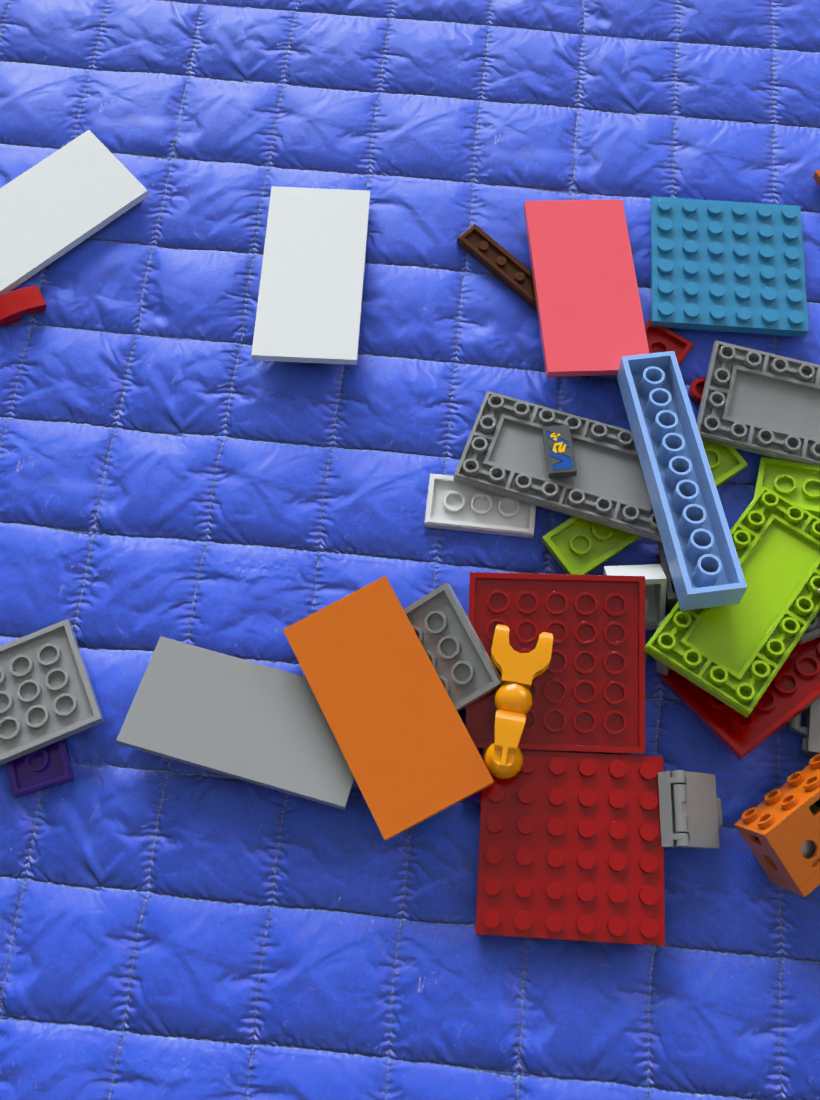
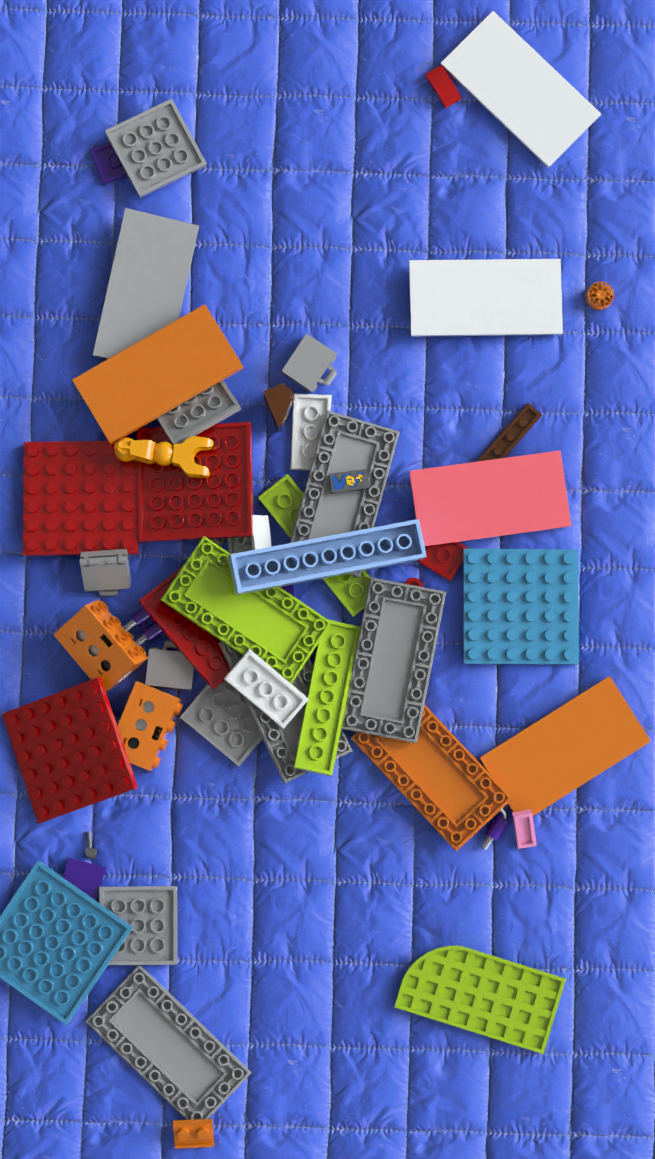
camera: 85 degrees right, 15 degrees up
none -> dark purple piece [123,607,164,646]
none -> reddish brown slope [263,383,294,432]
none -> light grey piece [281,333,337,393]
none -> orange wheel [586,282,614,311]

